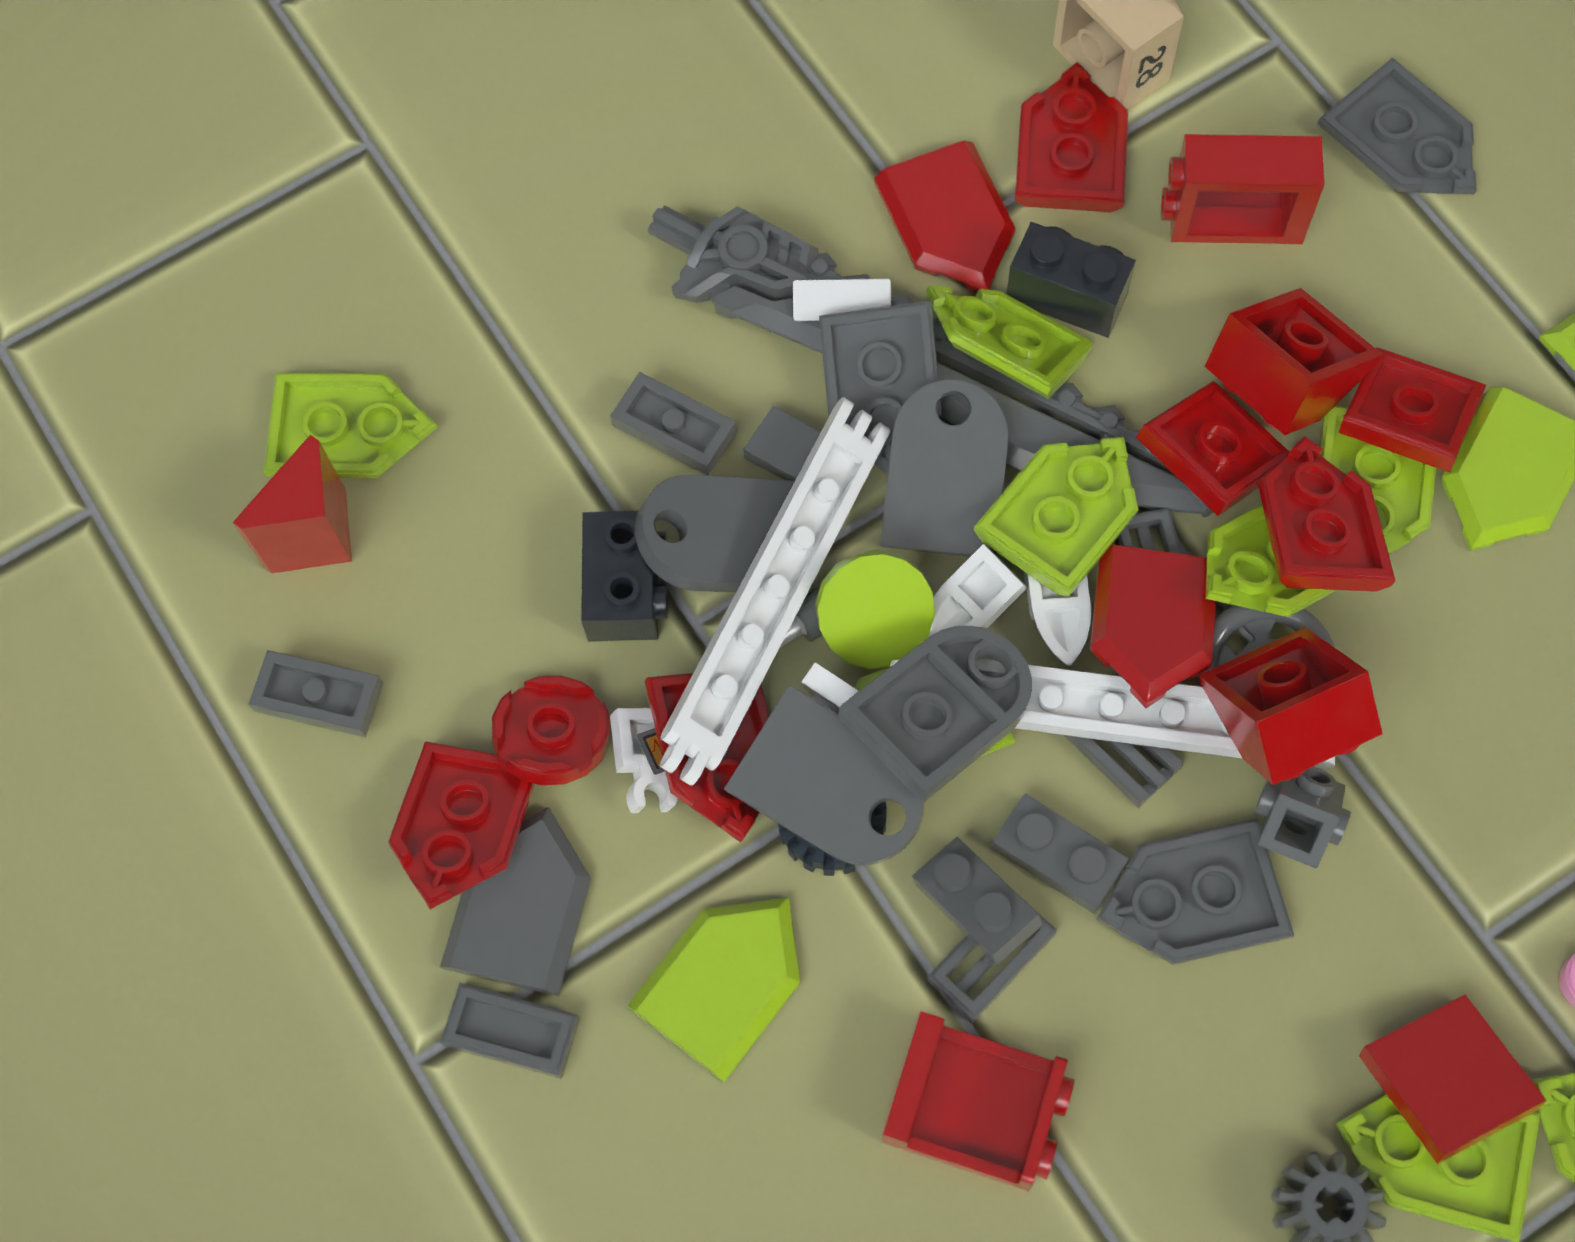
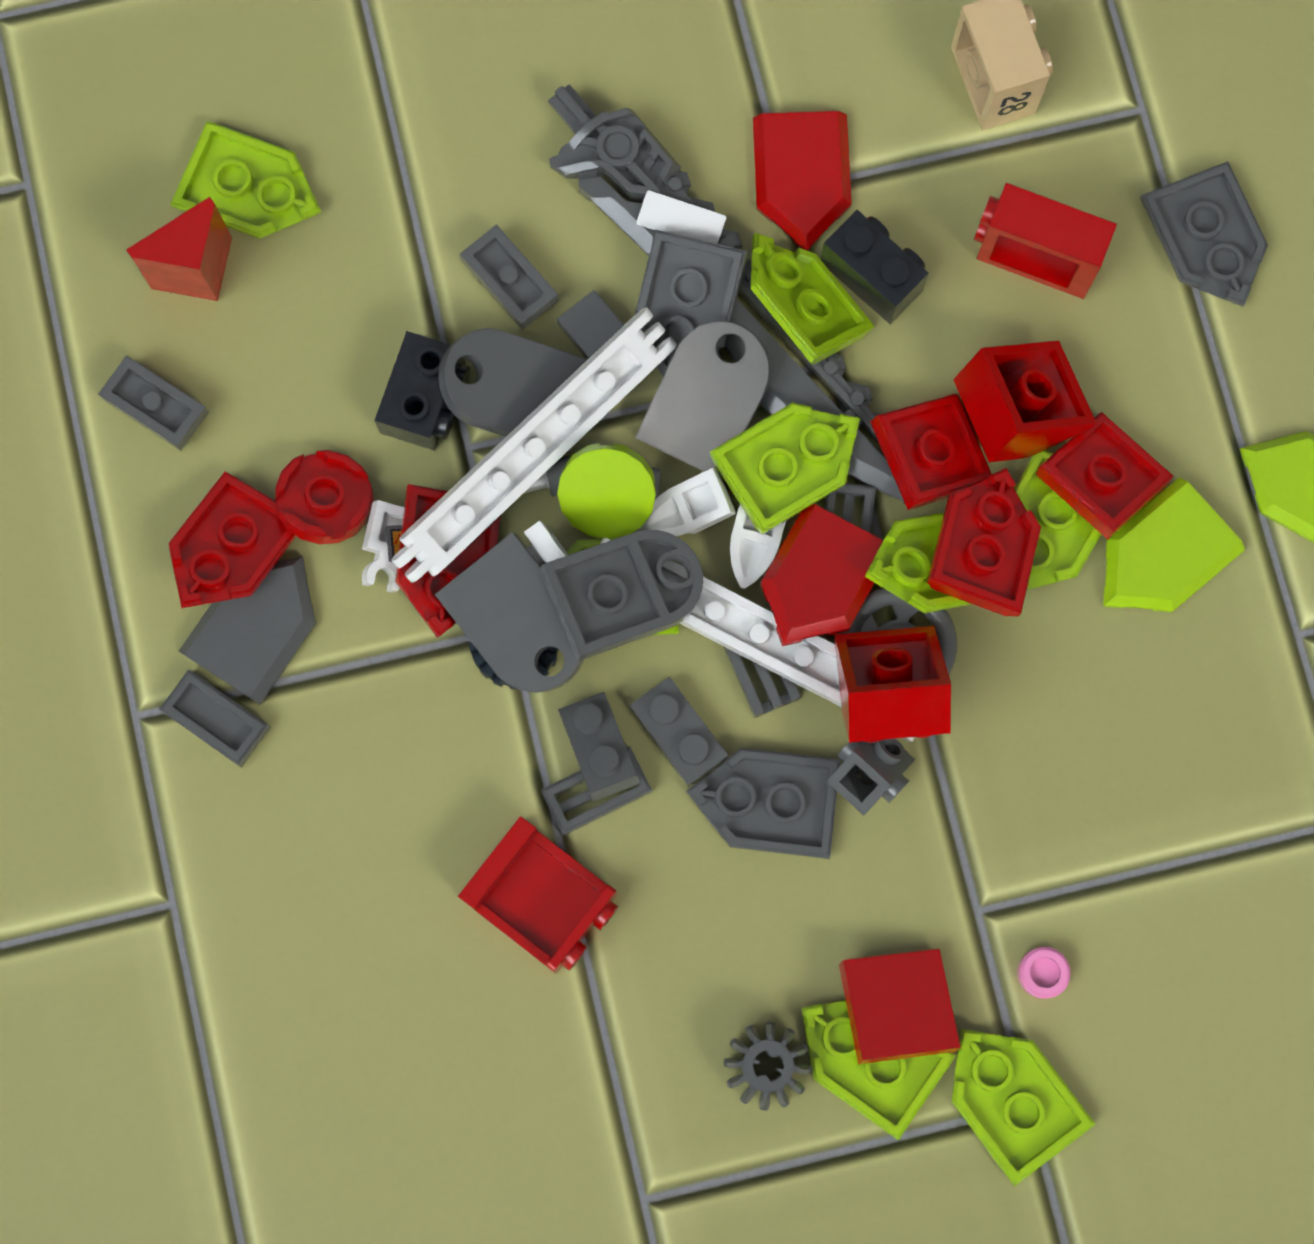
camera: 15 degrees right, 10 degrees up
lime tile [627,897,800,1083] -> none
red tile [1015,62,1128,212] -> none

